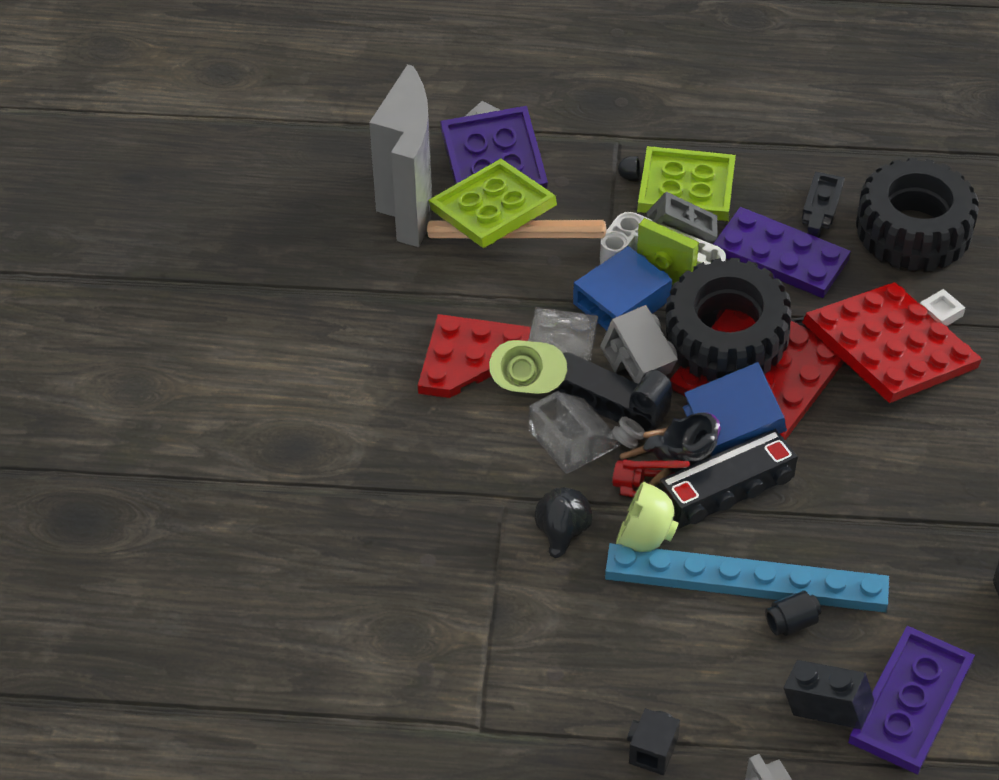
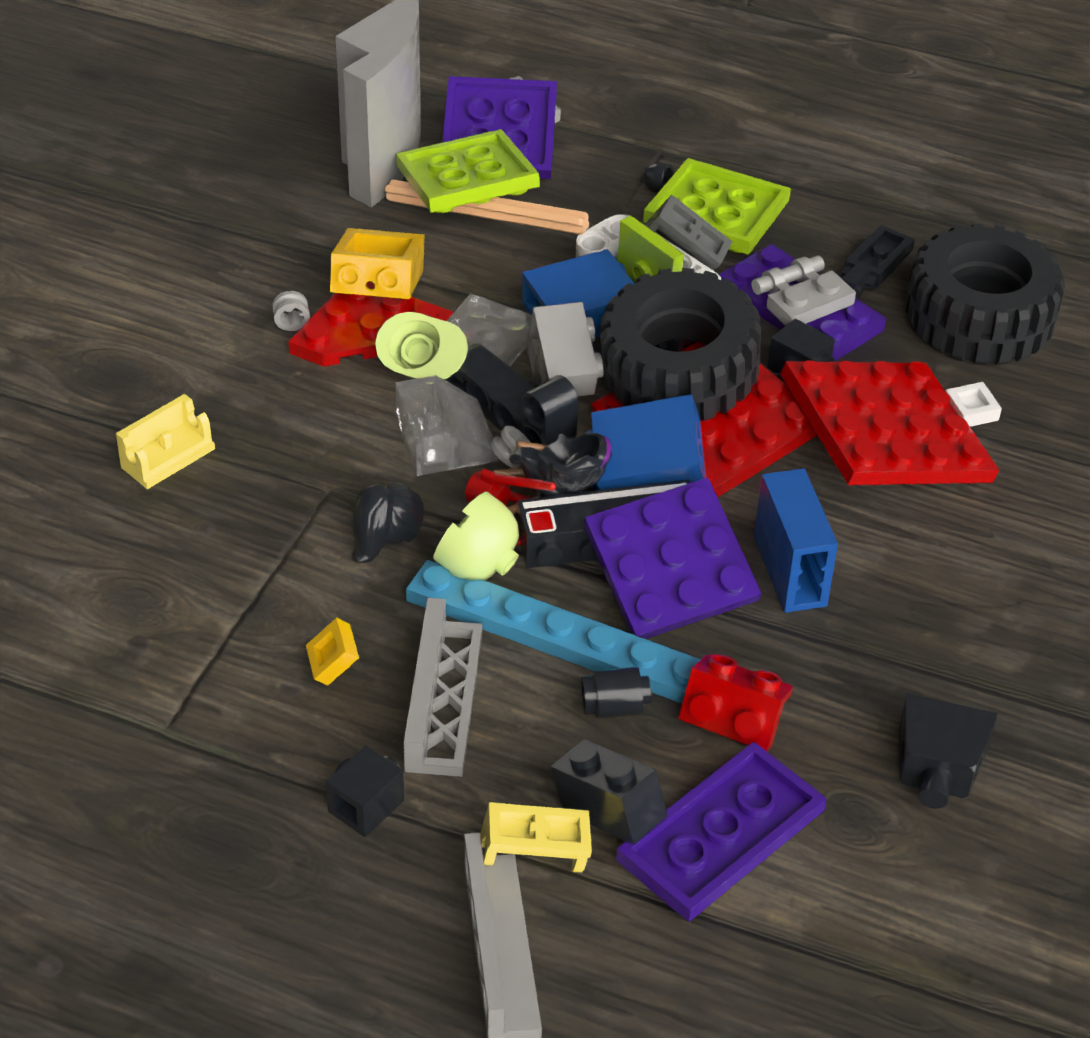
camera: 15 degrees right, 5 degrees down
none -> light yellow hinge [116,394,215,489]
none -> light grey bush [272,291,310,331]
none -> yellow plate [306,617,359,686]
none -> yellow window [330,228,425,299]
none -> light grey fence [404,598,483,777]
none -> light yellow hinge [480,802,592,873]
none -> dark purple plate [583,477,762,639]
none -> red bracket [678,654,793,751]
none -> light grey plate [751,255,856,326]
none -> blue brick [754,468,838,613]
none -> black brick [768,318,835,373]

